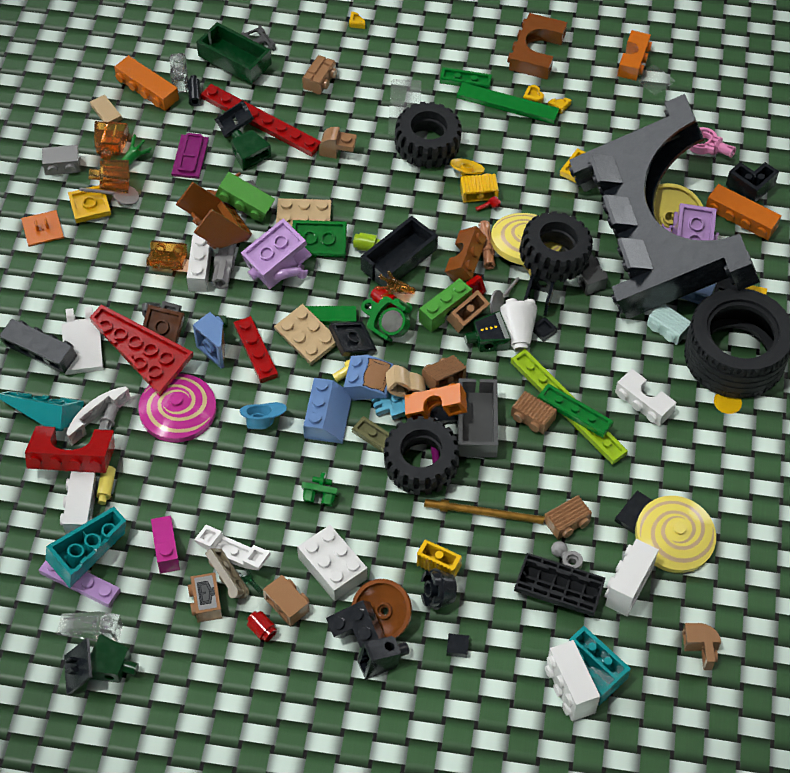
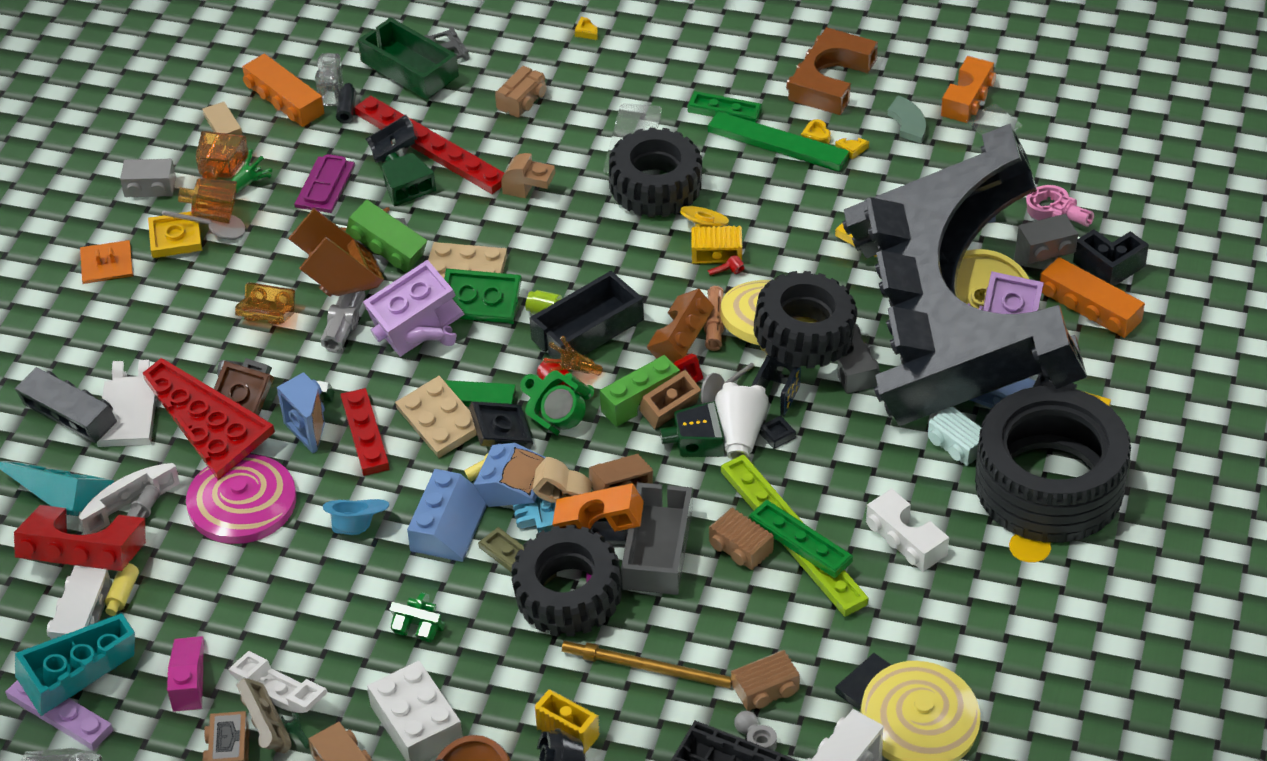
camera: 10 degrees right, 10 degrees down
white brick [187,234,213,292] -> none
none -> sand green tile [888,96,926,144]
none -> dark grey slope [1014,214,1078,265]

